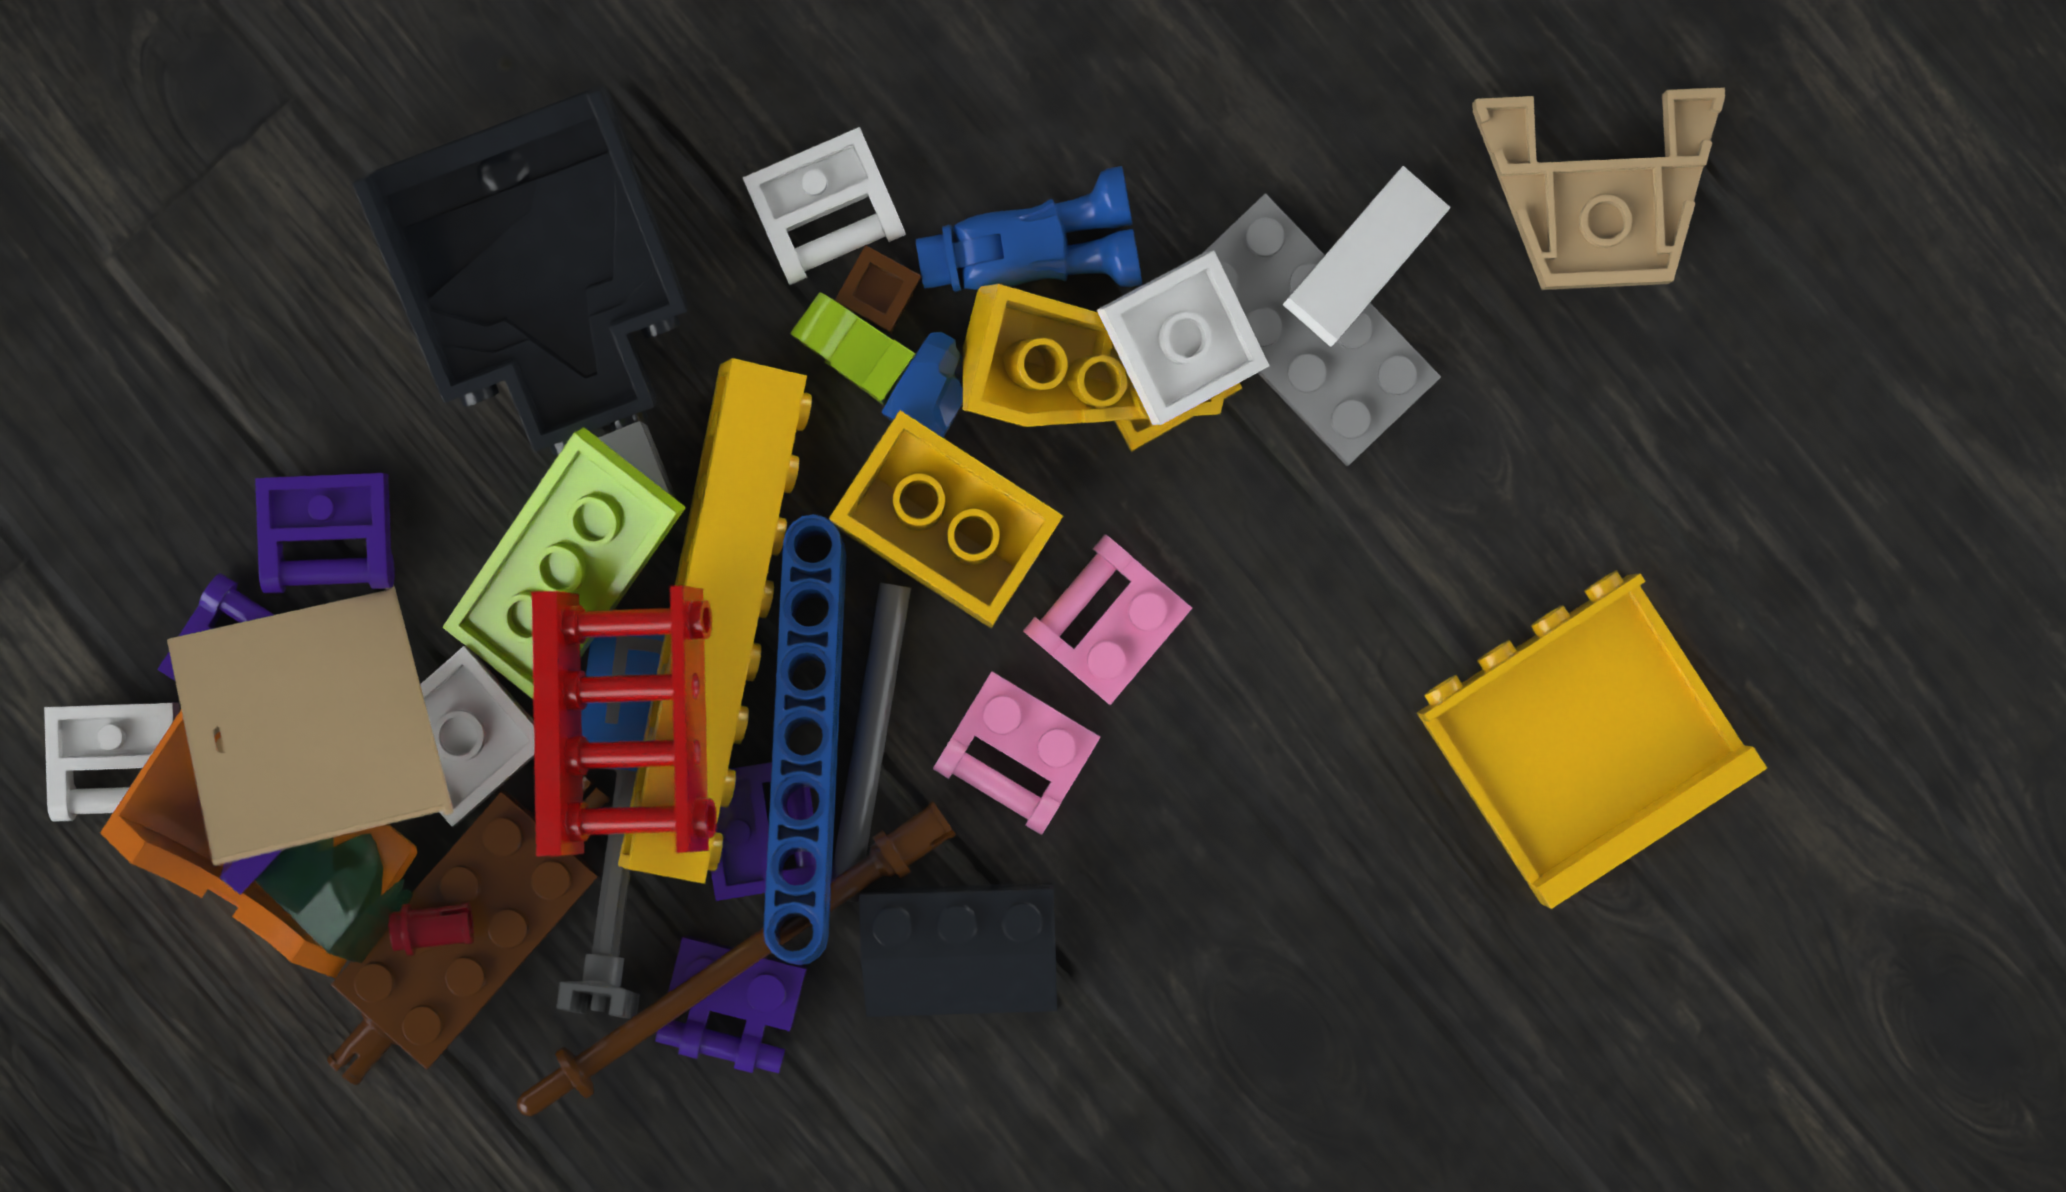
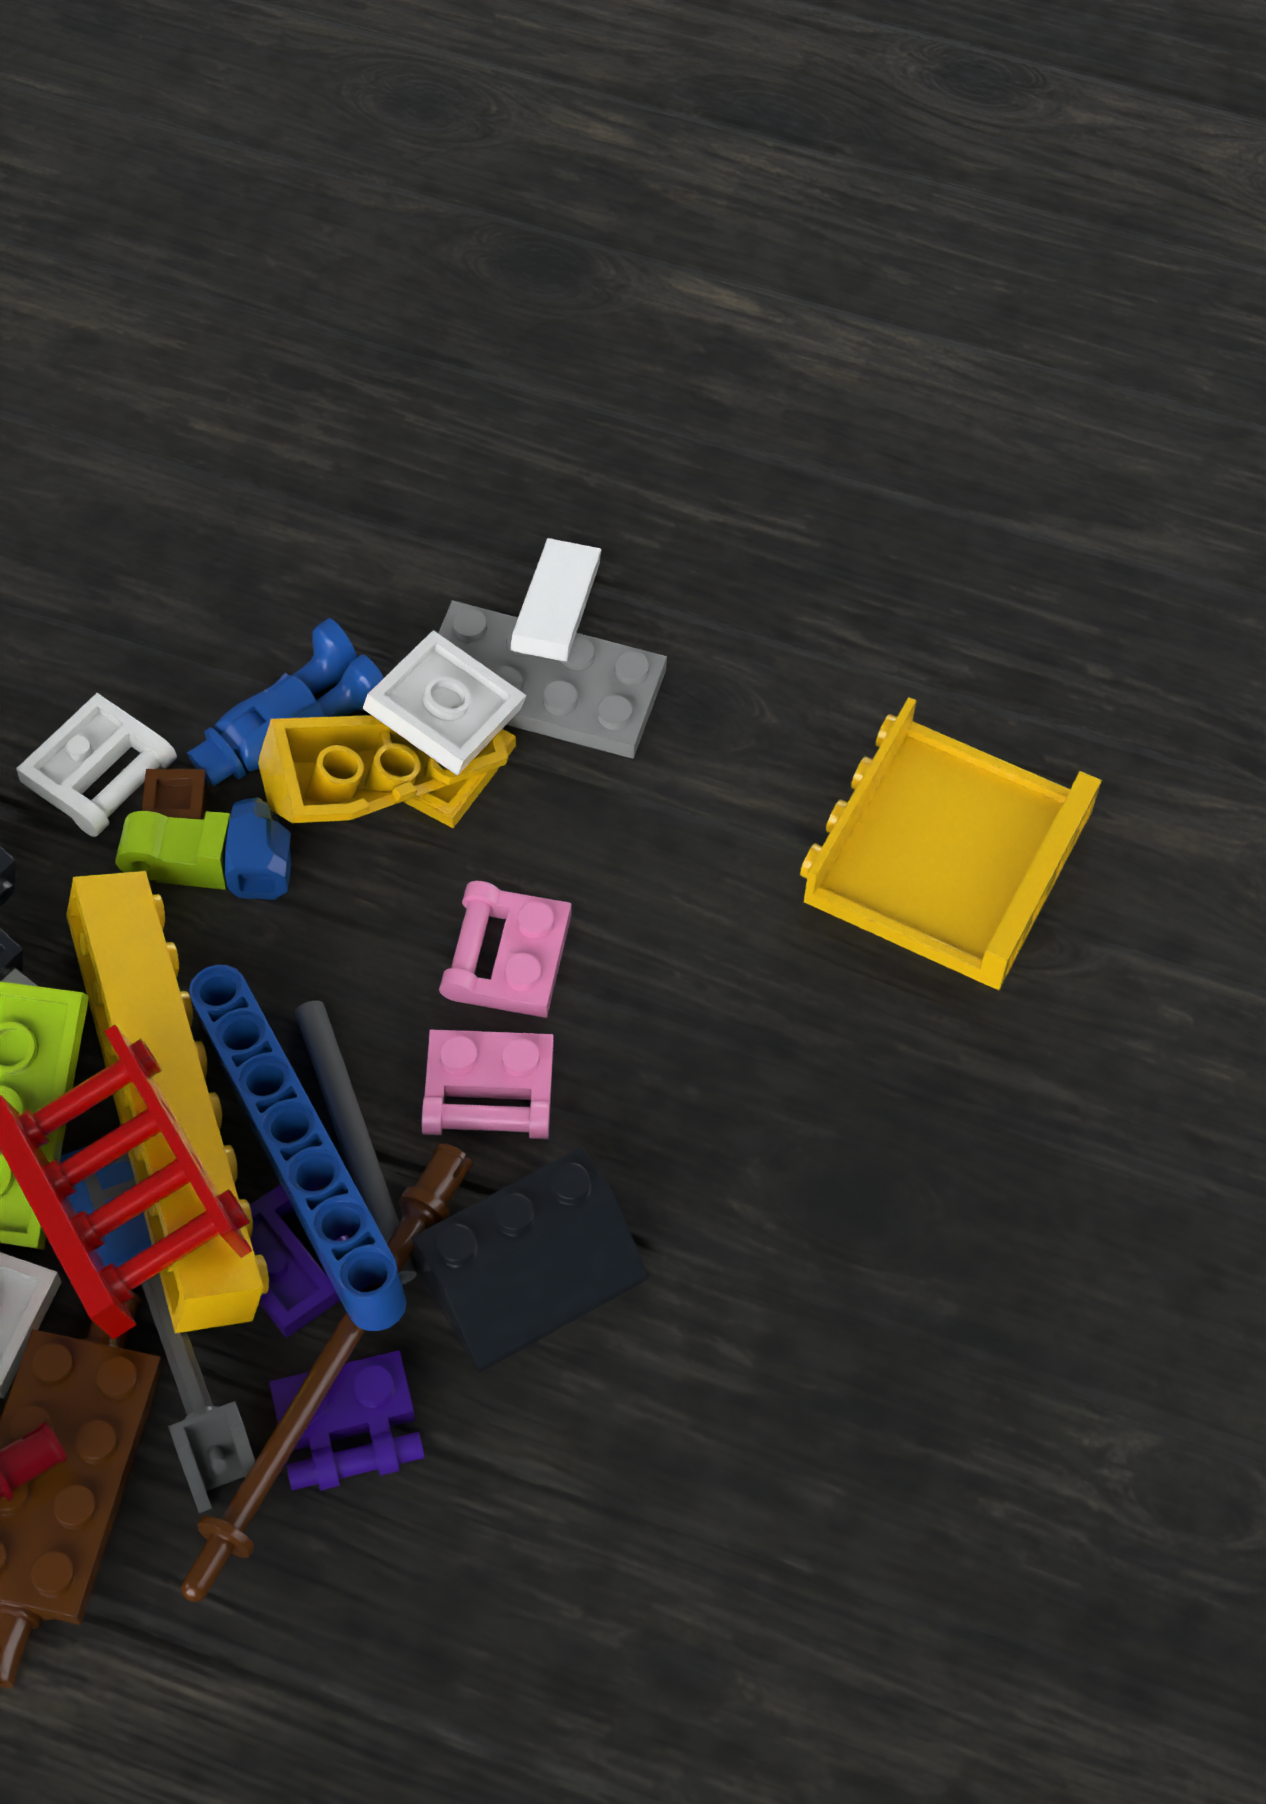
camera: 30 degrees left, 30 degrees down
yellow slope [829,410,1063,628] -> none
tan wing [1472,87,1725,290] -> none

